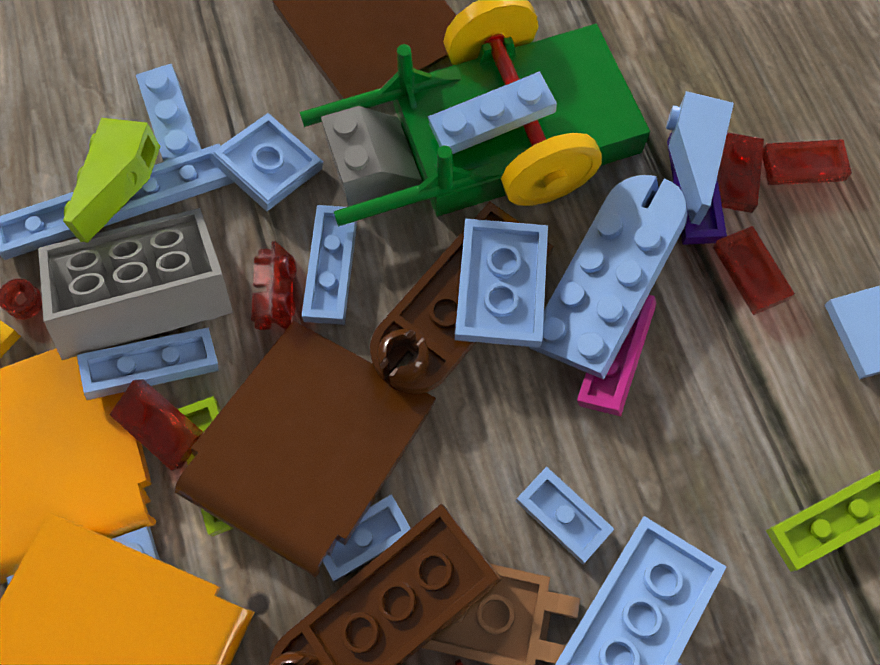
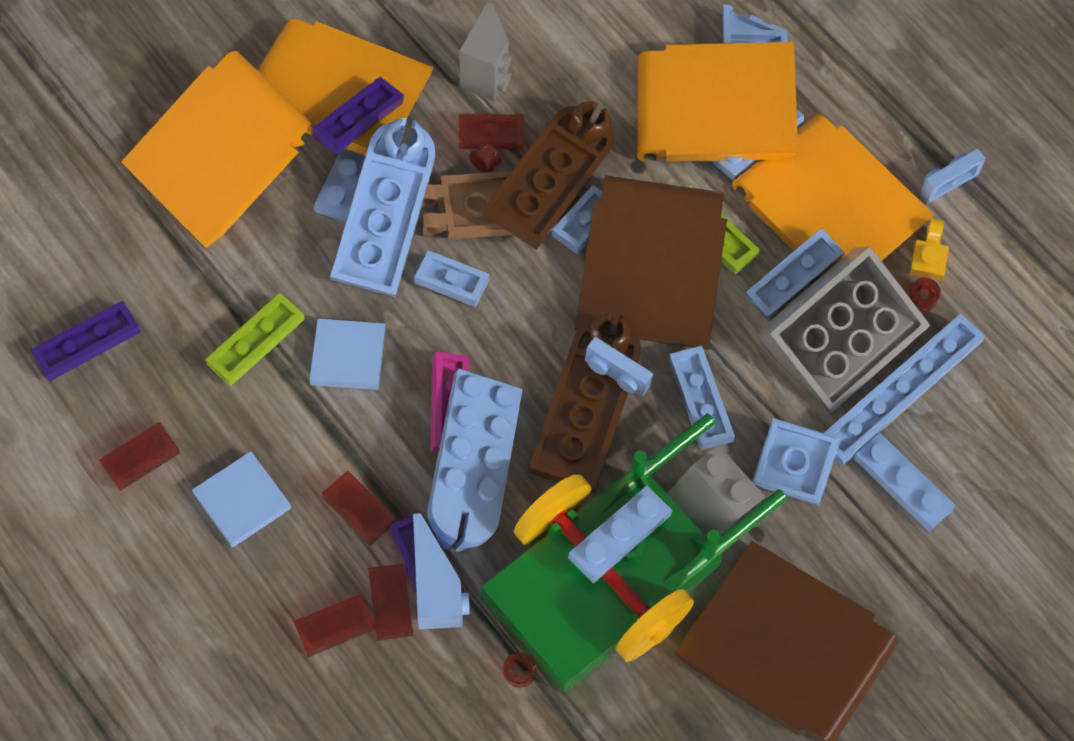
camera: 155 degrees right, 5 degrees down
lime slope [63,118,161,243] -> none
clear red plate [109,379,203,471] -> none
clear red hinge [251,241,297,330] -> none
light blue plate [455,218,548,348] -> none
none -> light blue tile [310,319,386,390]
none -> clear red bush [503,652,536,688]
none -> light blue plate [585,337,653,397]

